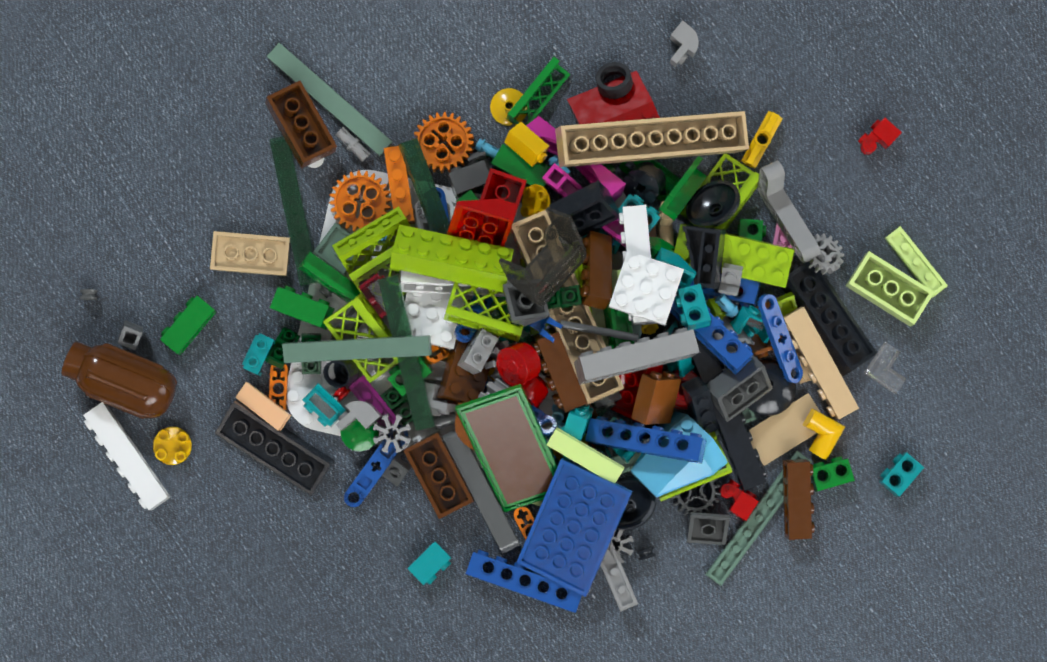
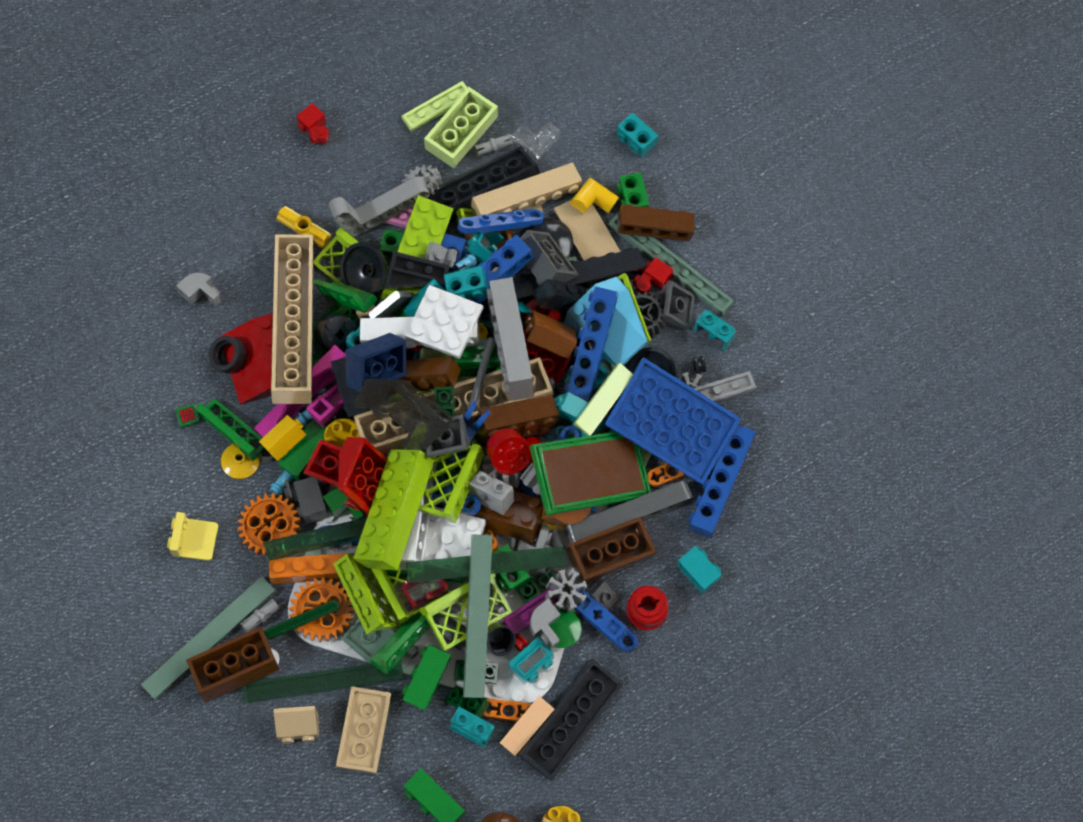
camera: 85 degrees left, 15 degrees down
none -> light yellow bracket [167,512,218,561]
none -> tile [175,404,200,429]
none -> dark green axle [264,600,339,639]
none -> tan slope [274,706,319,744]
none -> dark blue brick [345,333,406,393]
none -> dark grey tile [369,291,415,318]
none -> light grey pin [475,134,513,156]
none -> red wheel [626,586,668,631]
none -> teal window [694,310,736,351]

